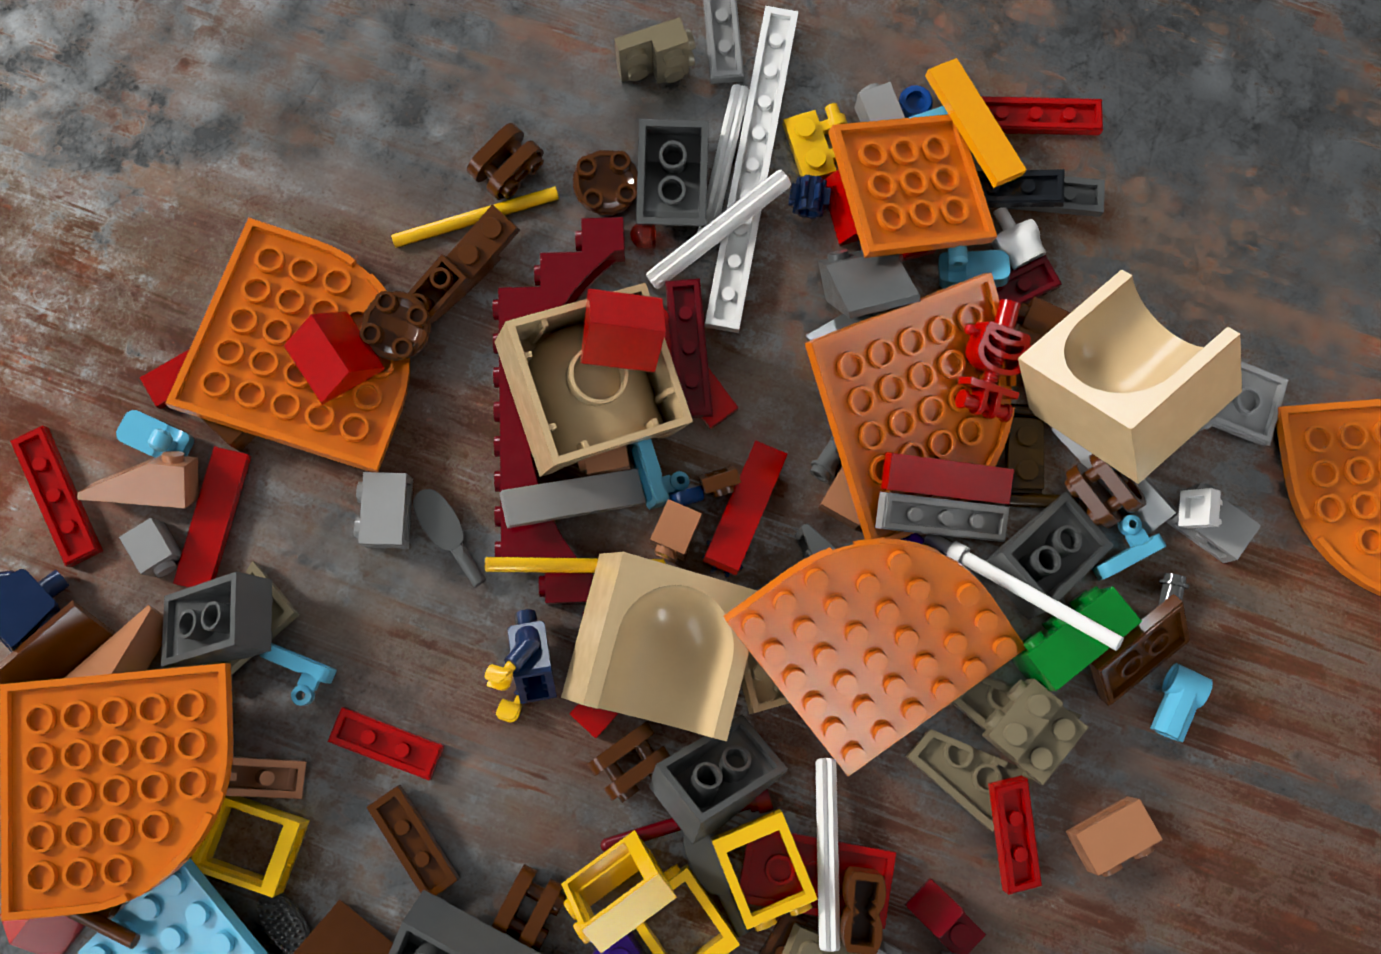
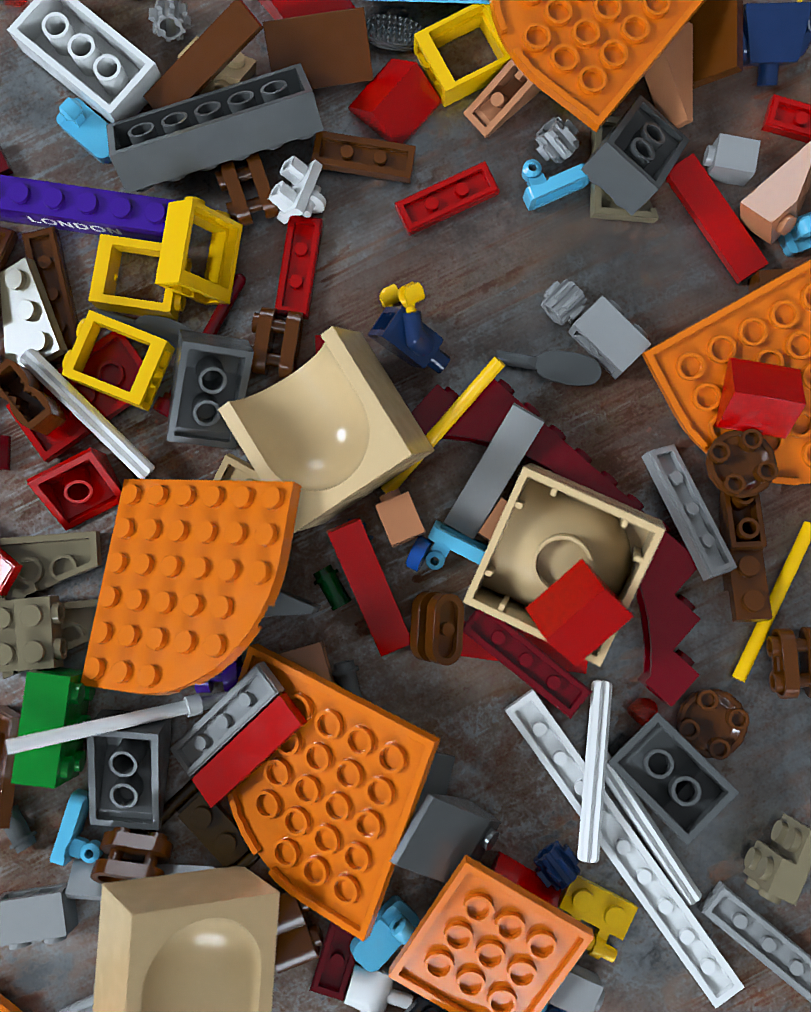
camera: 140 degrees right, 5 degrees up
reddish brown plate [698,465,741,497] -> none
red torso [955,299,1032,422] -> none
white tile [1178,488,1223,529] -> none
none -> red slope [27,447,122,531]
none -> white hips [268,155,326,224]
none -> red tile [275,215,324,320]
none -> dark green pin [313,564,352,611]
none -> red slope [348,58,441,144]
none -> reddish brown brick [410,591,464,666]
none -> light grey gear [535,116,579,164]
none -> light grey gear [541,279,587,325]
none -> light grey tile [642,444,737,581]

